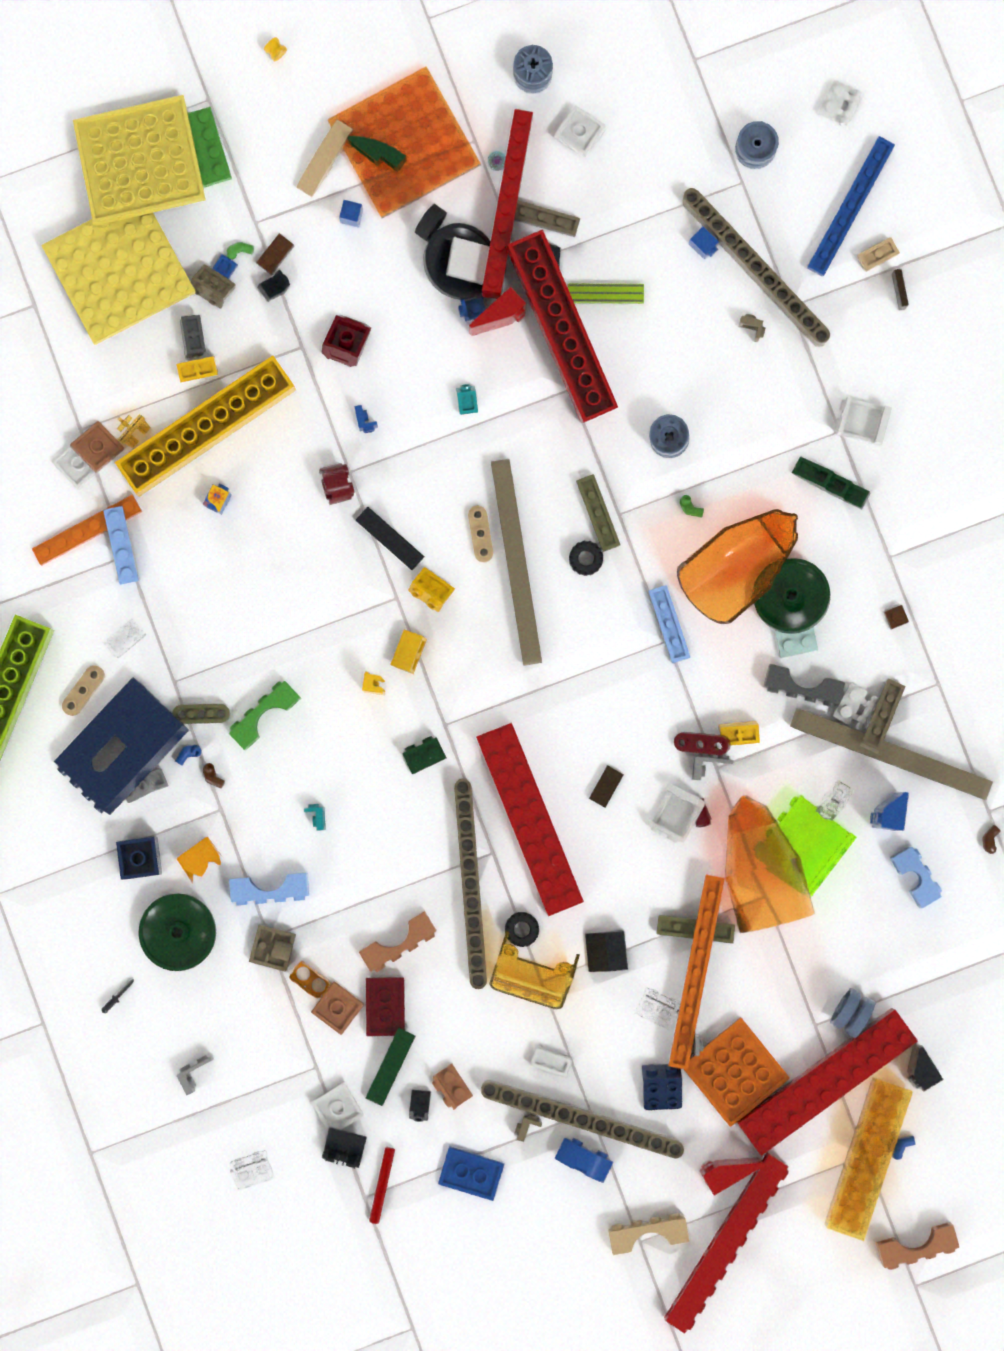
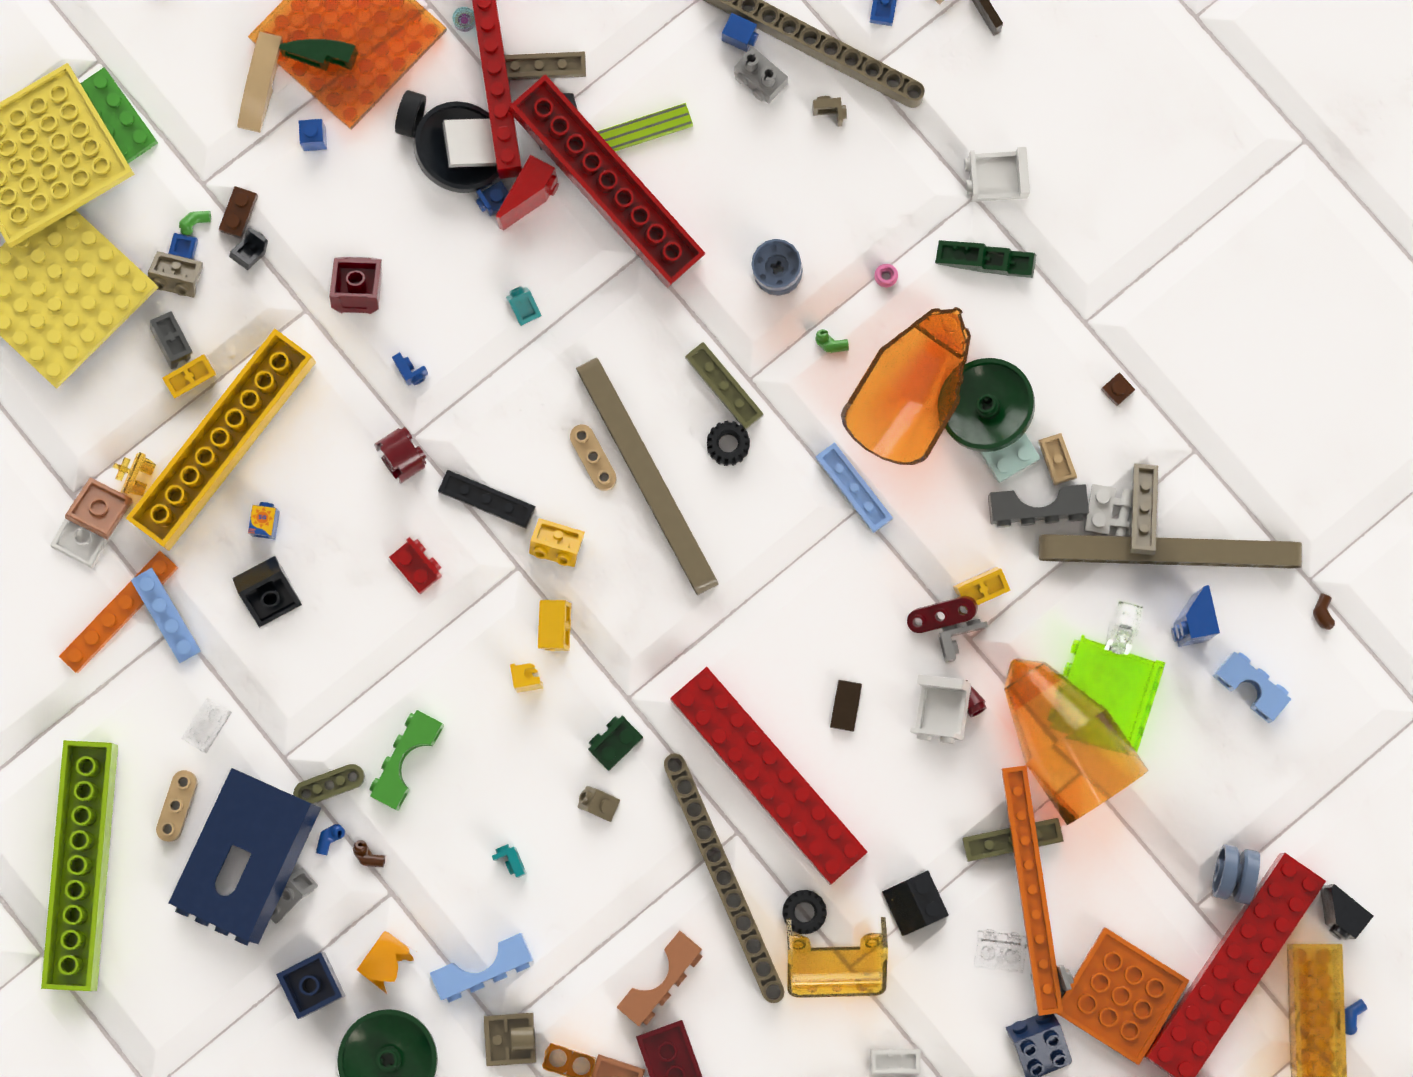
camera: 20 degrees left, 5 degrees down
none -> black slope [232,556,302,628]
none -> red bracket [389,537,442,594]
none -> dark tan bracket [577,786,620,822]
none -> light grey brick [734,47,788,104]
none -> bright pink plate [874,264,898,288]
none -> tan plate [1038,433,1077,486]

